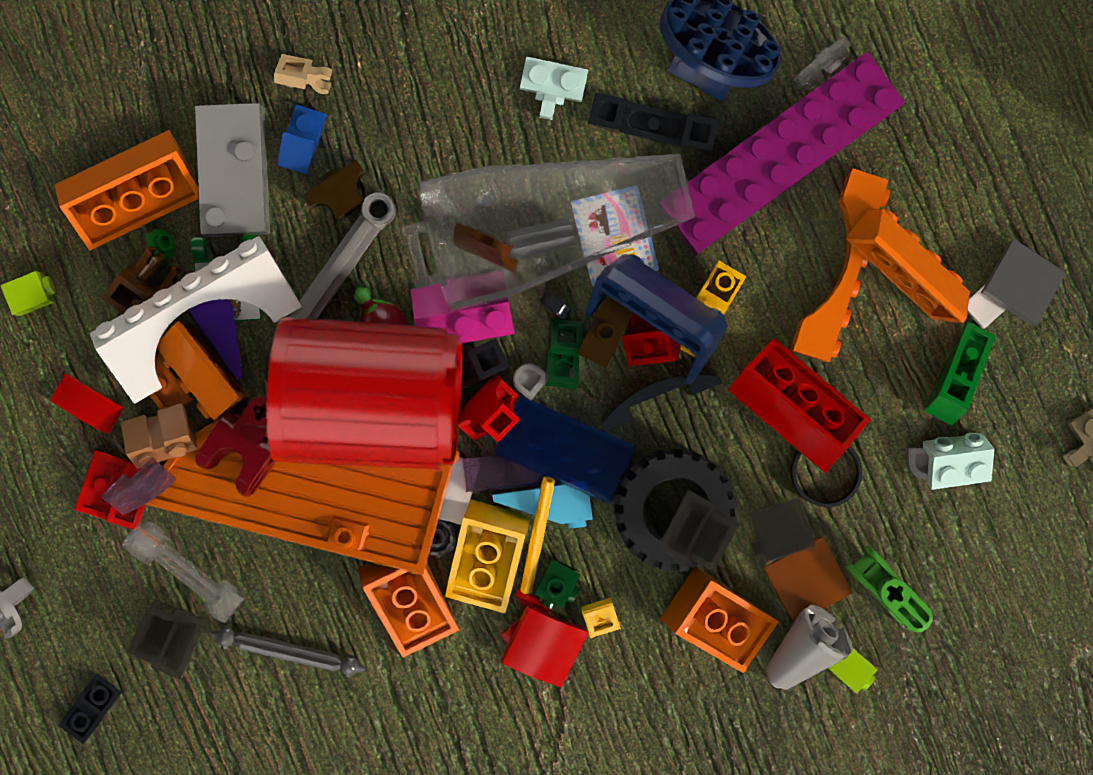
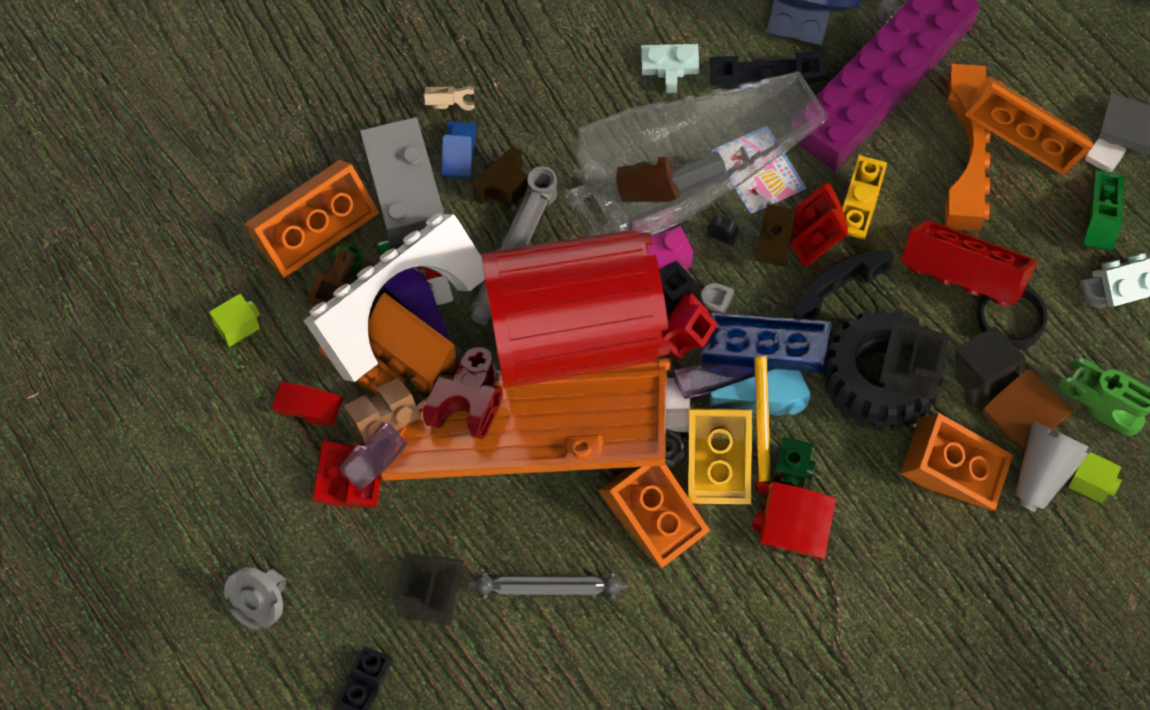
camera: 10 degrees left, 25 degrees down
clear piece [121,521,245,623] -> none
dark green slope [545,318,583,389] -> none
yellow tile [581,597,621,638] -> none
dark blue windscreen [585,254,728,385] -> none

